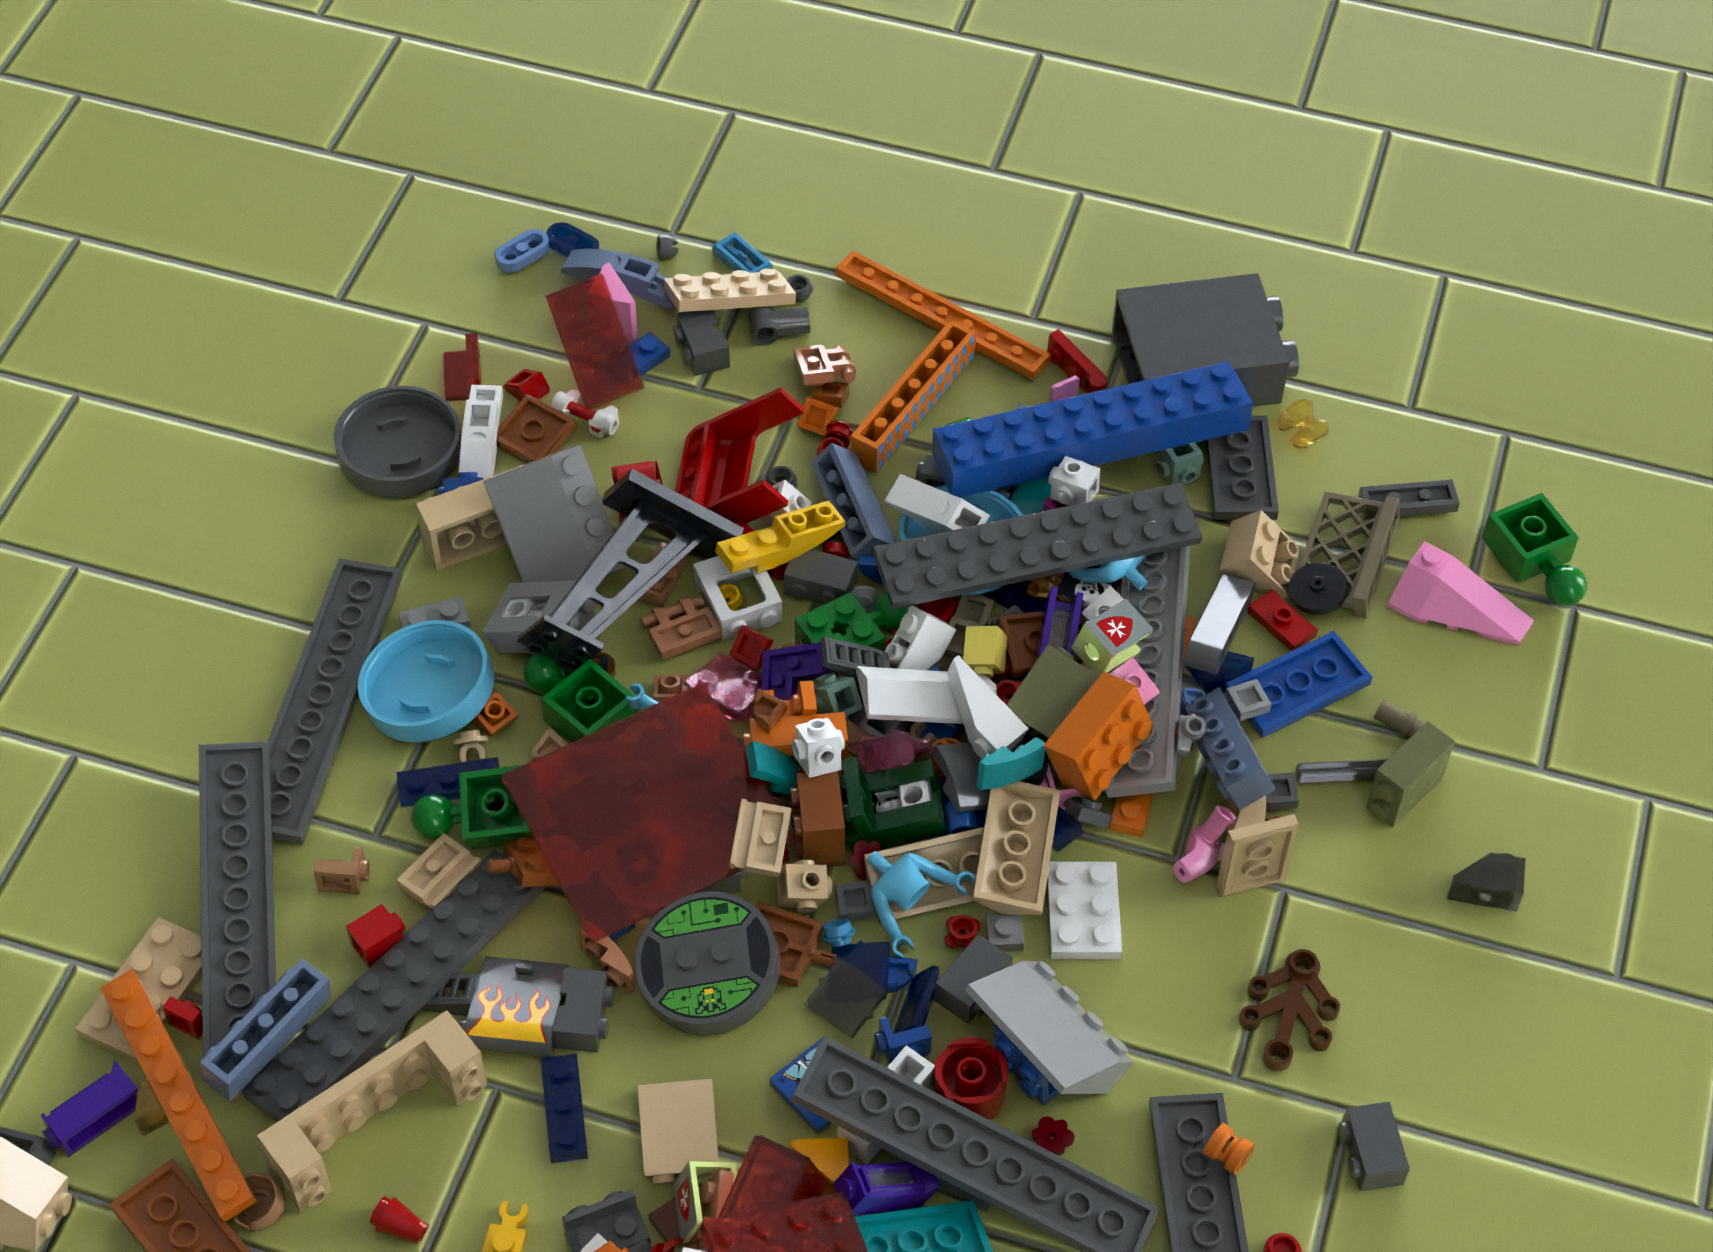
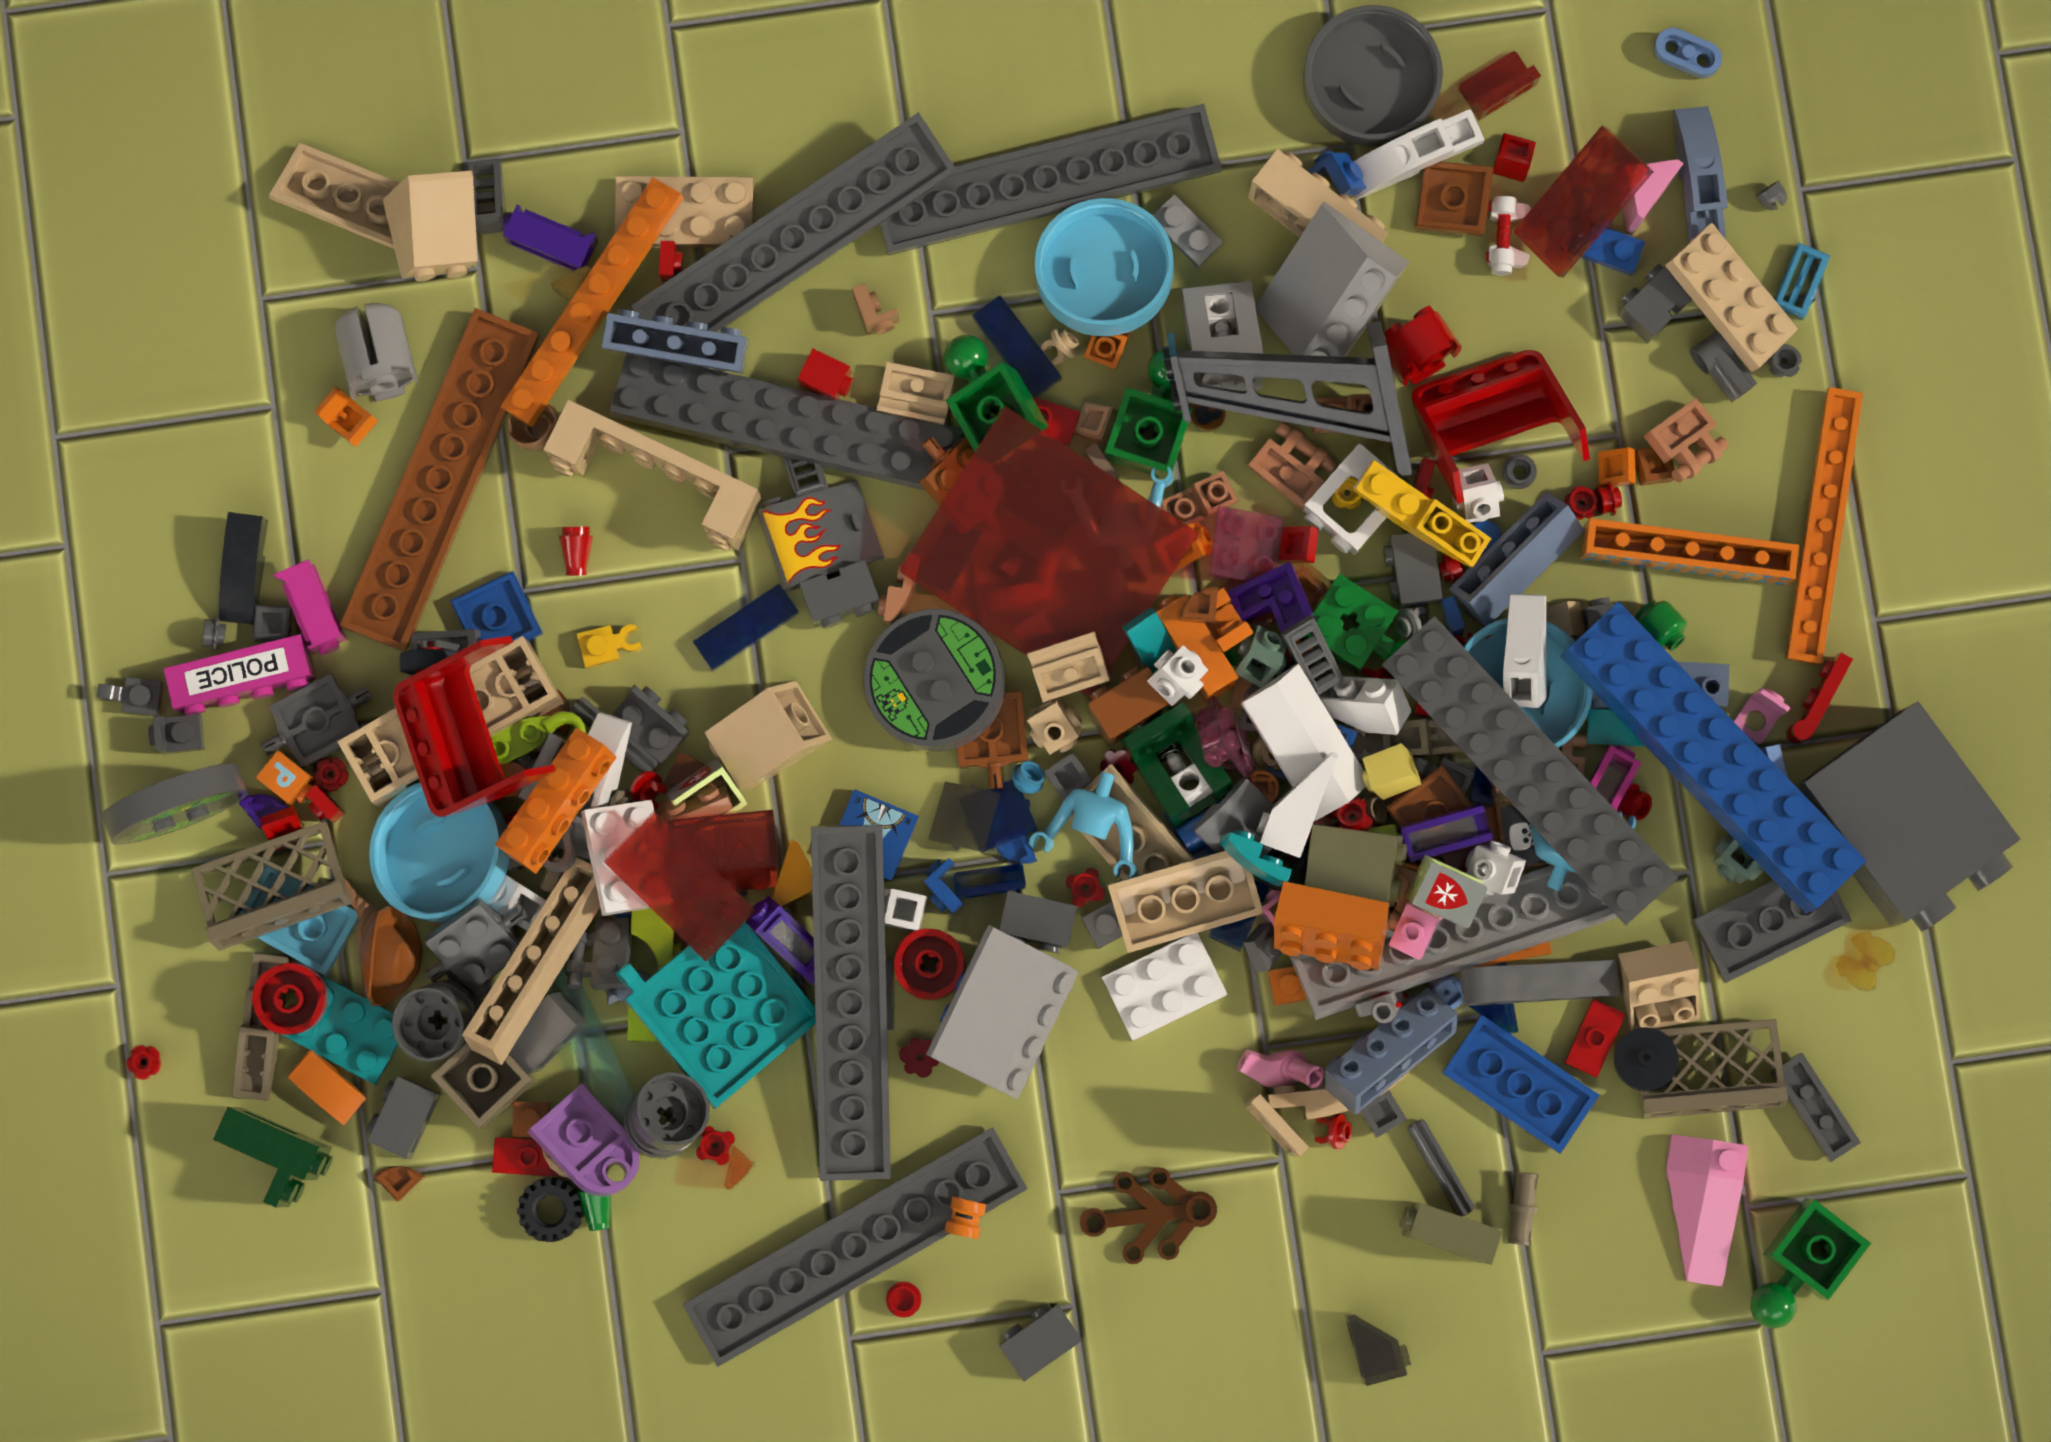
camera: 65 degrees right, 30 degrees up
clear blue plate [546,222,600,257] -> none
white brick [1048,456,1100,506] -> none
light grey plate [1225,679,1272,721] -> none

